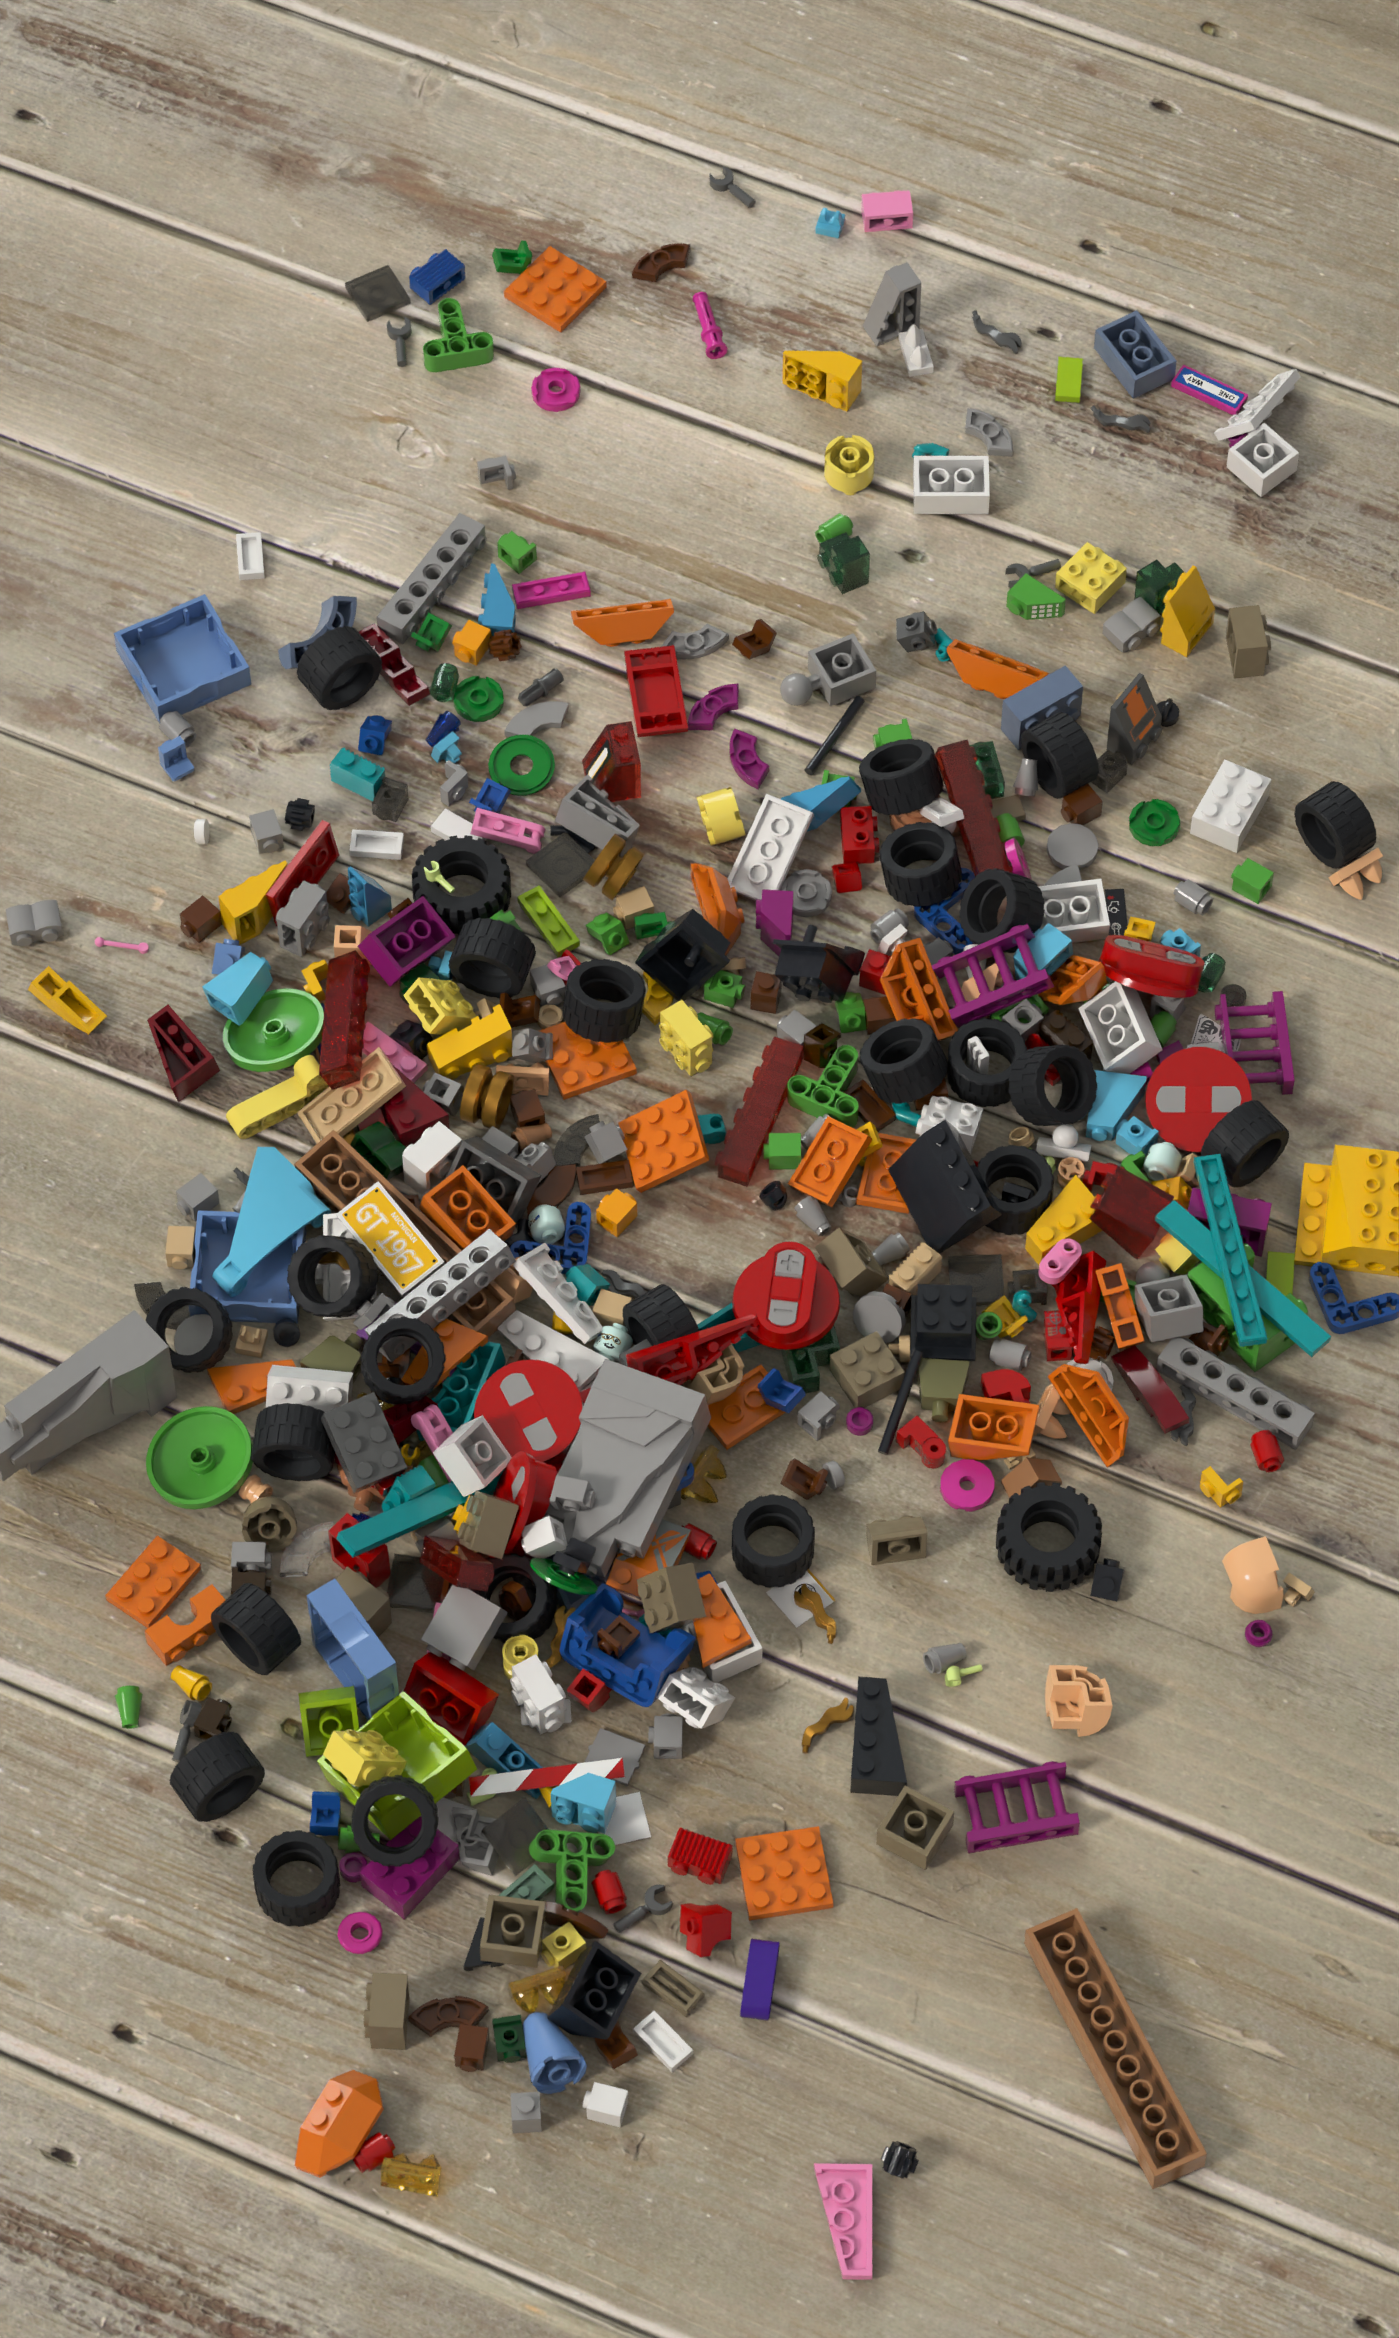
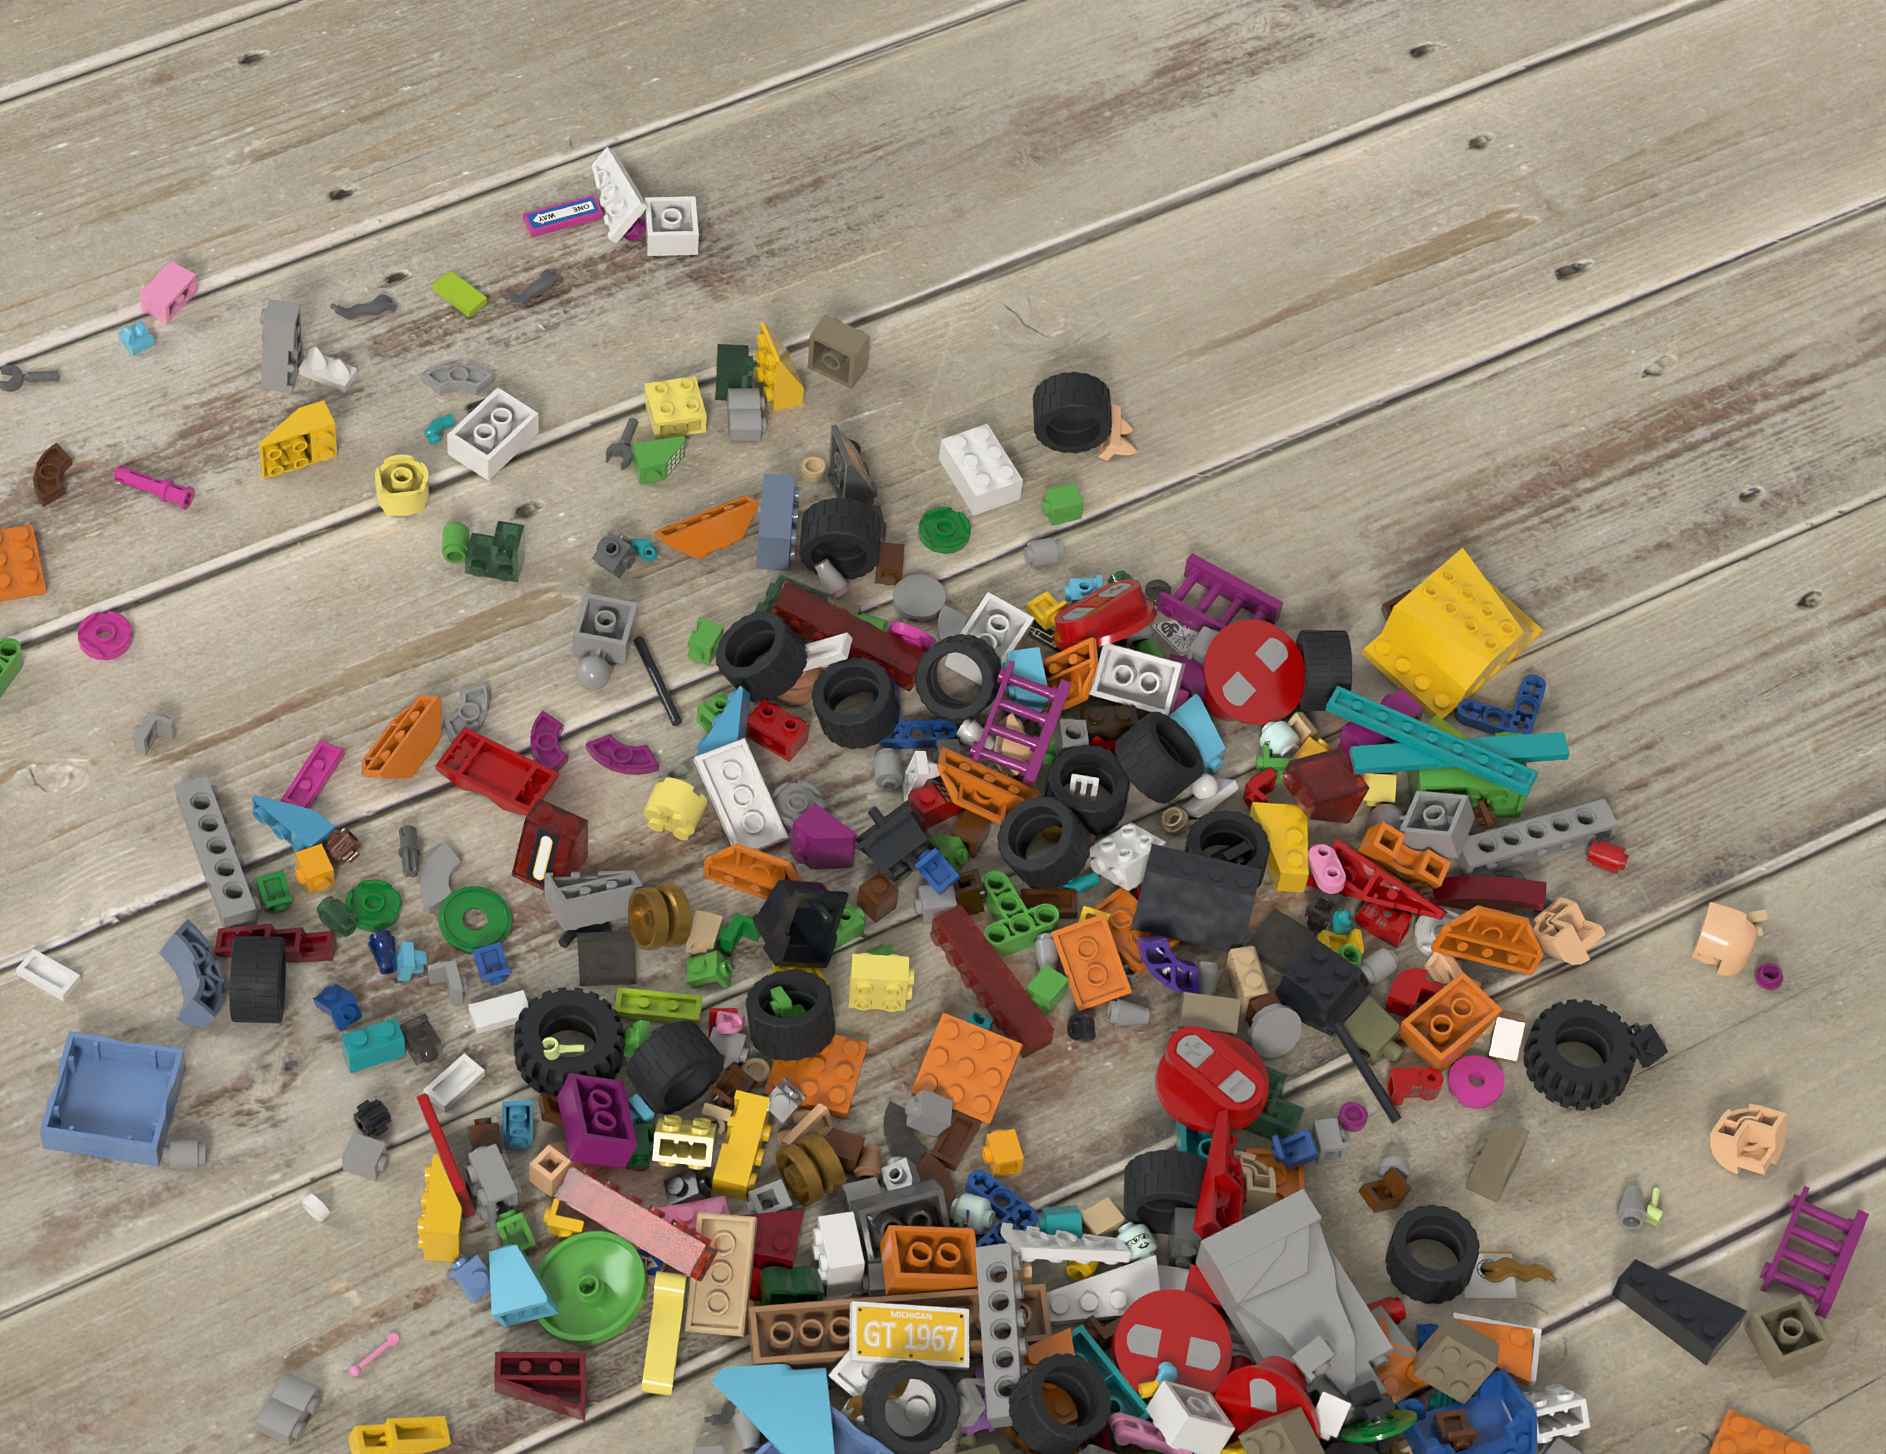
camera: 60 degrees left, 5 degrees down
medium blue bracket [158,736,194,781] -> none
reddish brown brick [180,895,222,943] -> none
bright pink plate [470,808,545,854] -> none
bright green brick [497,531,537,574] -> none
dark grey hair [601,1270,646,1299] -> none
reddish brown bracket [732,619,777,660] -> none
pearl gold hair [801,1698,854,1753] -> none
dark tan brick [830,1331,905,1408] -> none
red slope [832,862,862,893] -> none
tan tile [889,1335,910,1362] -> none
light nougat wheel [1057,1157,1085,1189] -> none
sand blue brick [1094,310,1177,399] -> none
medium azure brick [1116,1116,1159,1156] -> none
yellow bracket [1200,1466,1244,1508] -> none
none -> bright green bracket [495,1209,536,1250]
none -> bright green bracket [769,986,806,1018]
none -> blue bracket [915,848,961,896]
none -> dark purple brick [1135,936,1199,994]
none -> arm [1138,1362,1177,1399]
none -> light nougat brick [1533,897,1606,965]

